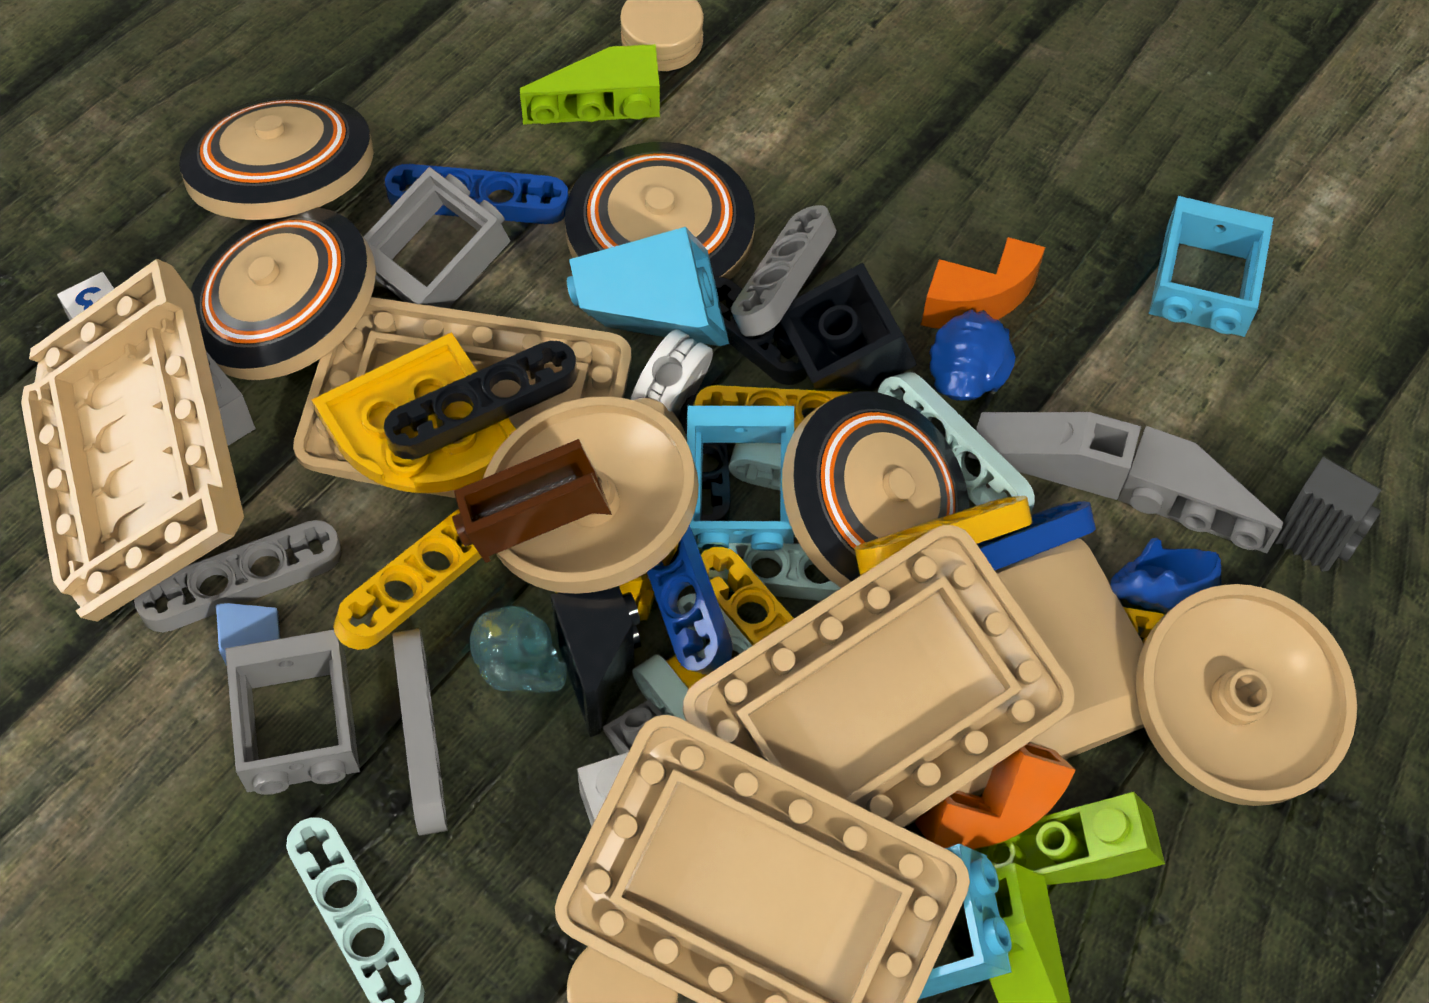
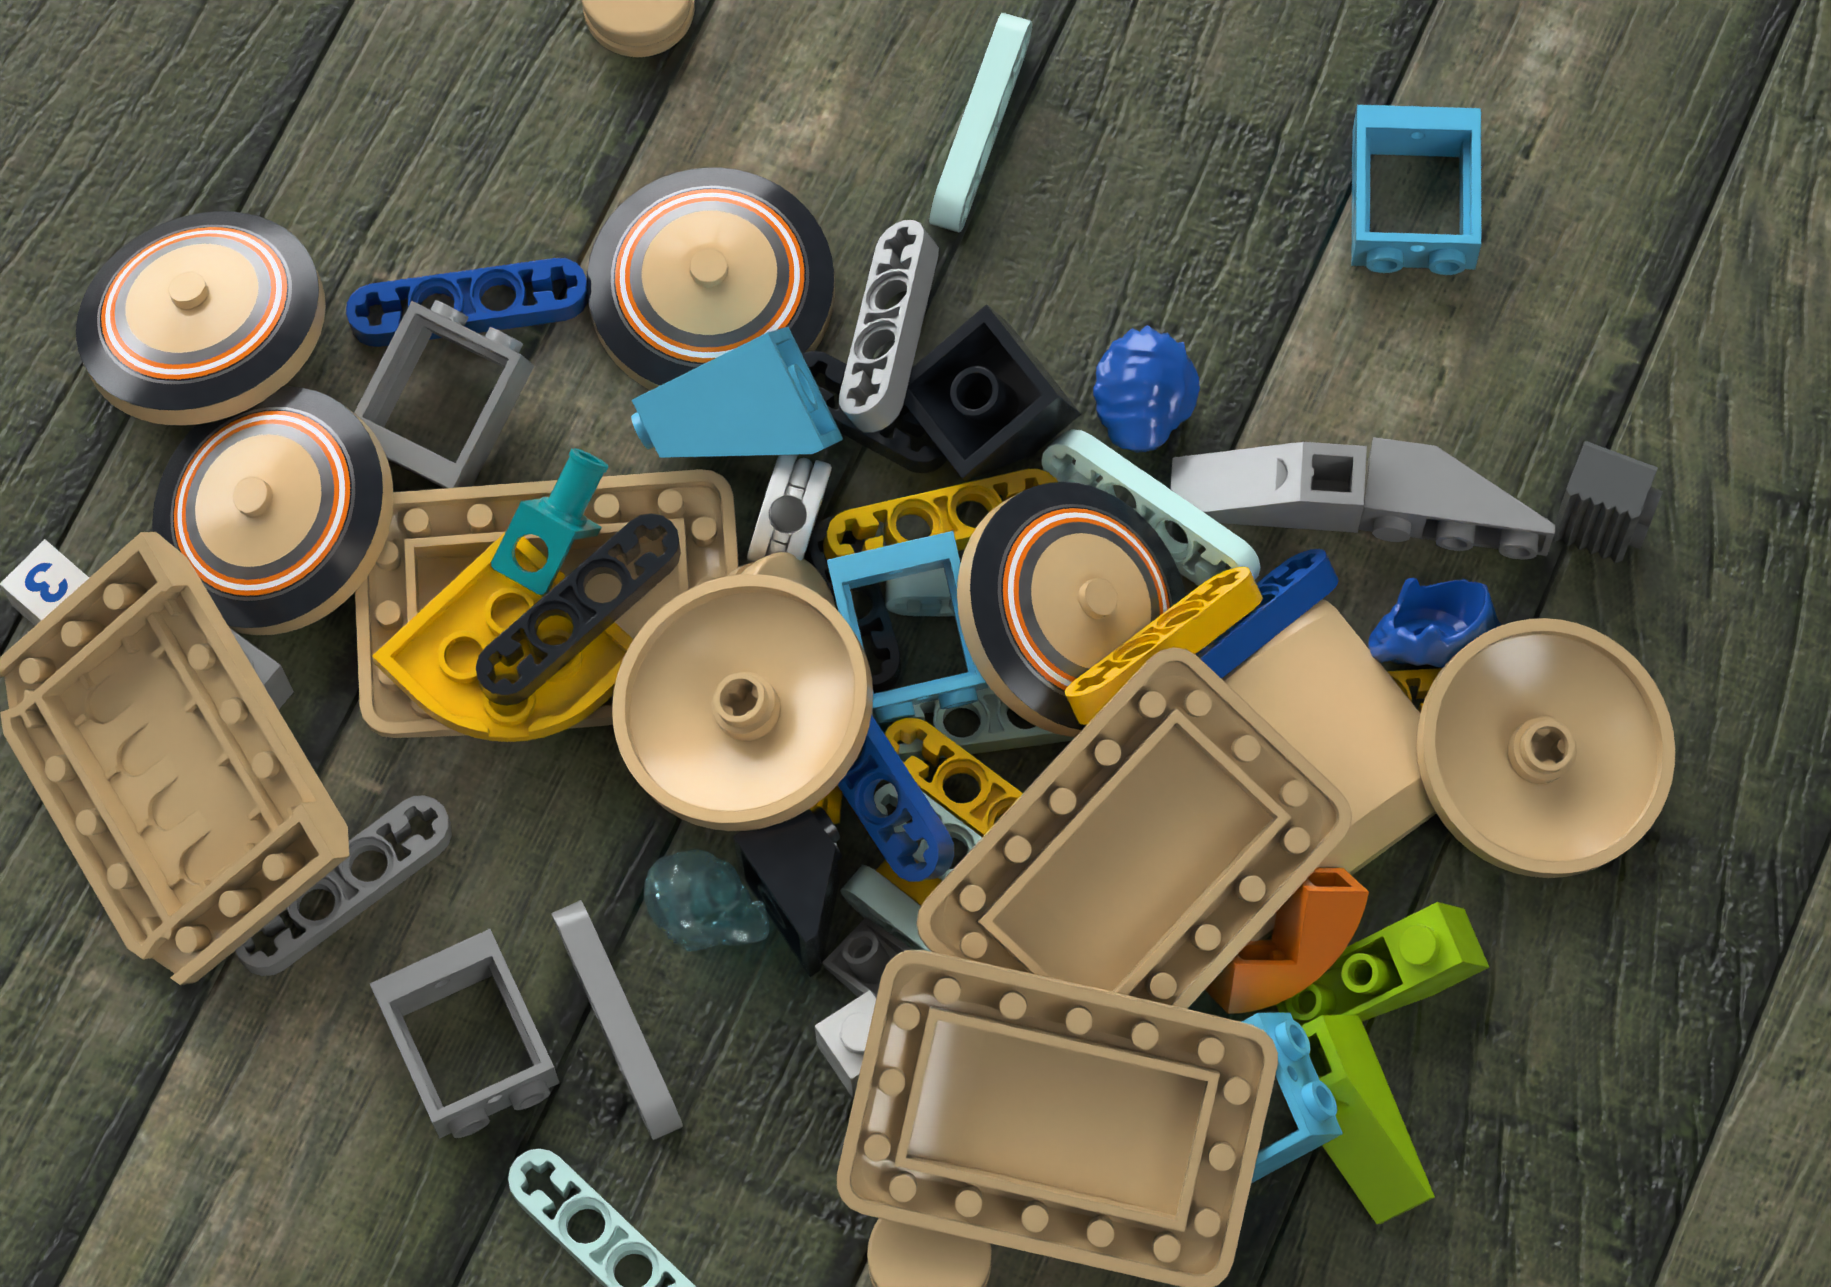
camera: 10 degrees left, 10 degrees up
light blue slope [216,603,280,666] -> none
yellow beam [333,509,482,650] -> none
reddish brown window [452,439,612,563] -> none
lime slope [520,44,660,124] -> none
orange brick [921,237,1046,329] -> none
none -> teal bracket [491,448,609,595]
none -> light aqua beam [929,13,1032,233]

